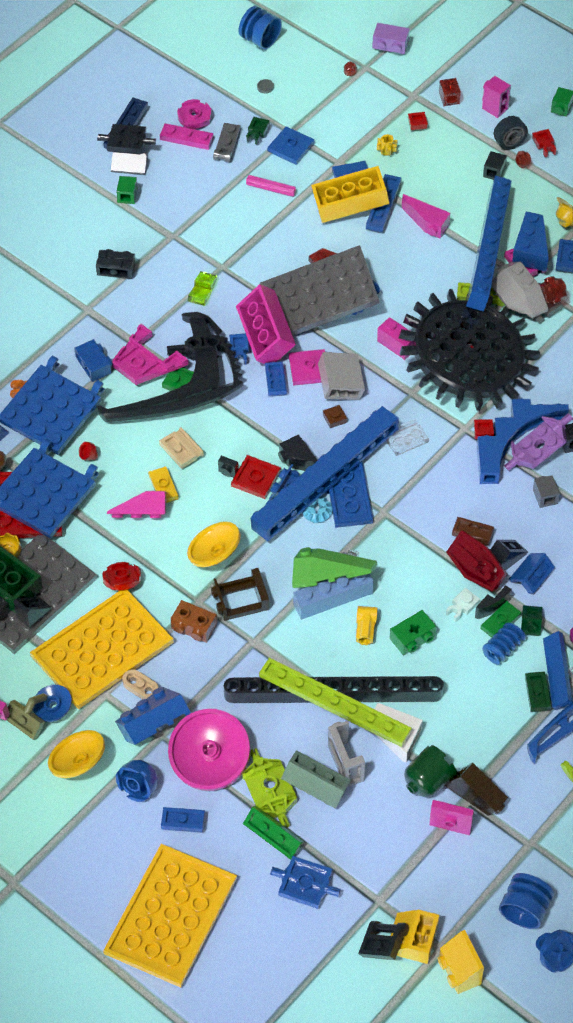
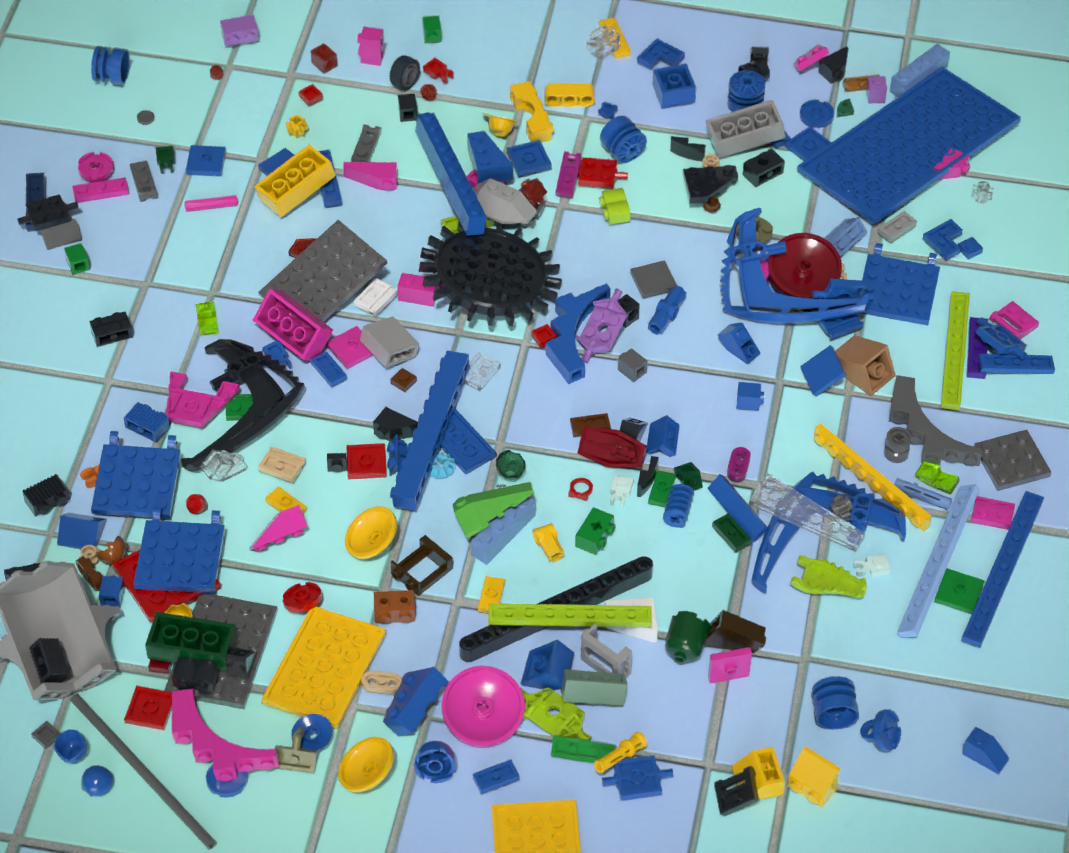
camera: 30 degrees left, 5 degrees down
none -> clear slope [200,449,248,482]
none -> dark grey plate [351,124,381,162]
none -> white plate [354,278,398,317]
none -> yellow plate [478,576,505,614]
none -> clear green hair [496,450,526,481]
none -> blue slope [520,640,574,690]
none -> red piece [568,478,593,501]
none -> yellow pin [594,732,647,773]

